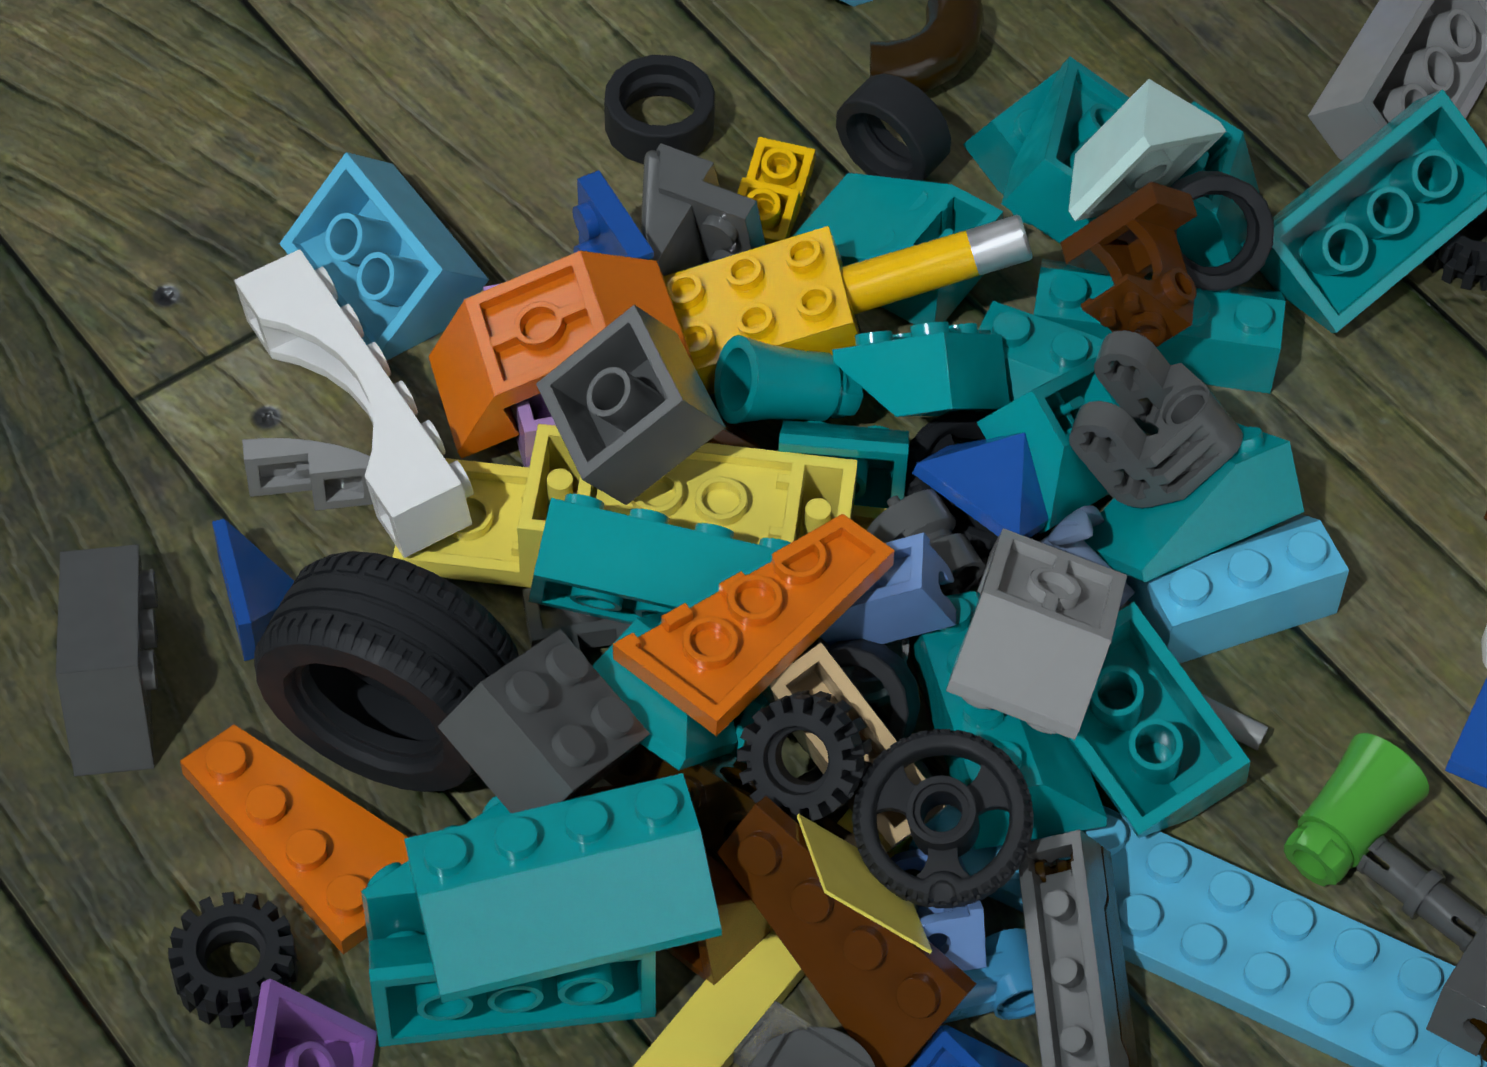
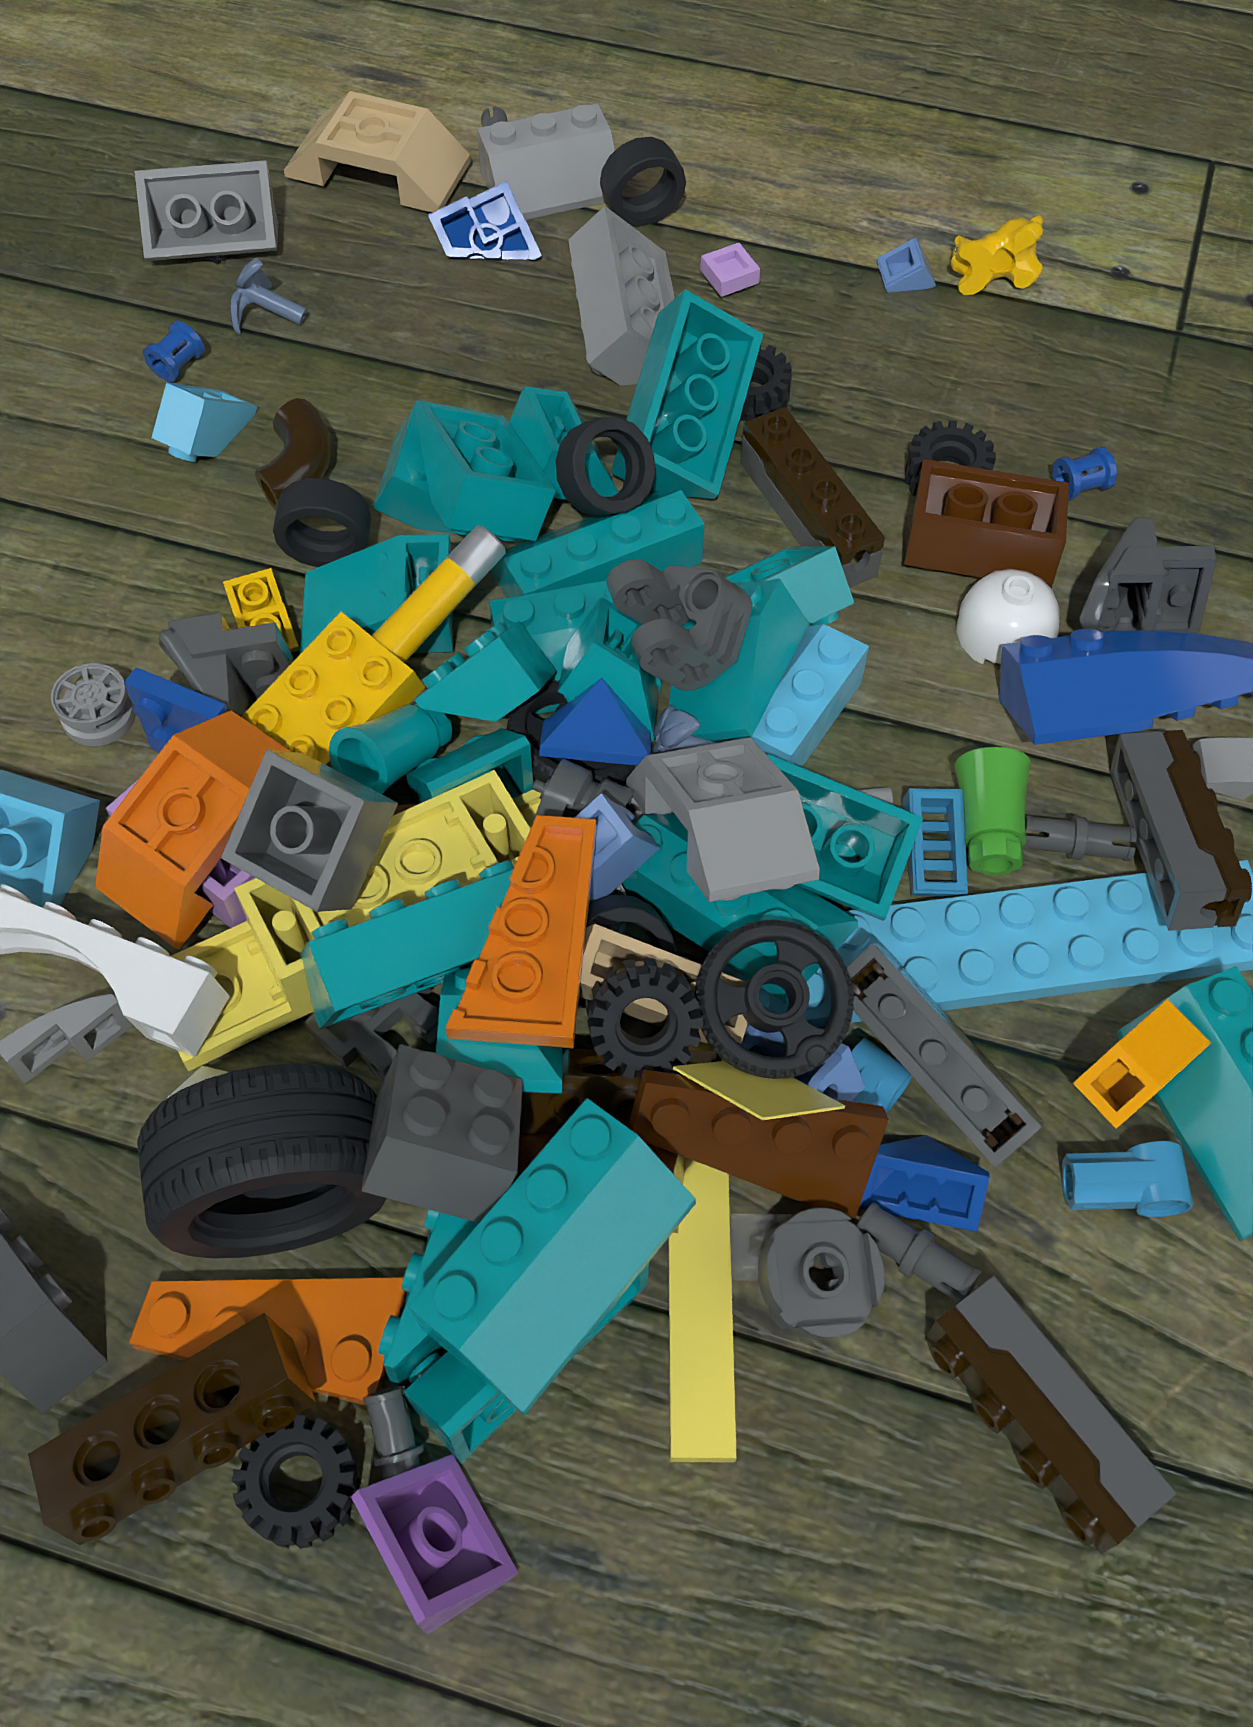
camera: 35 degrees left, 5 degrees up
blue slope [212,519,294,661] -> none
black tyre [604,55,715,165] -> none
reddish brown tile [1060,182,1197,347] -> none
light aqua slope [1069,79,1226,221] -> none
none -> dark brown brick [28,1313,316,1545]
none -> light grey wheel [51,663,135,747]
none -> dark grey pin [363,1385,425,1477]
none -> teal slope [725,546,854,626]
none -> dark brown piece [740,407,885,588]
none -> dark azure slope [902,788,968,897]

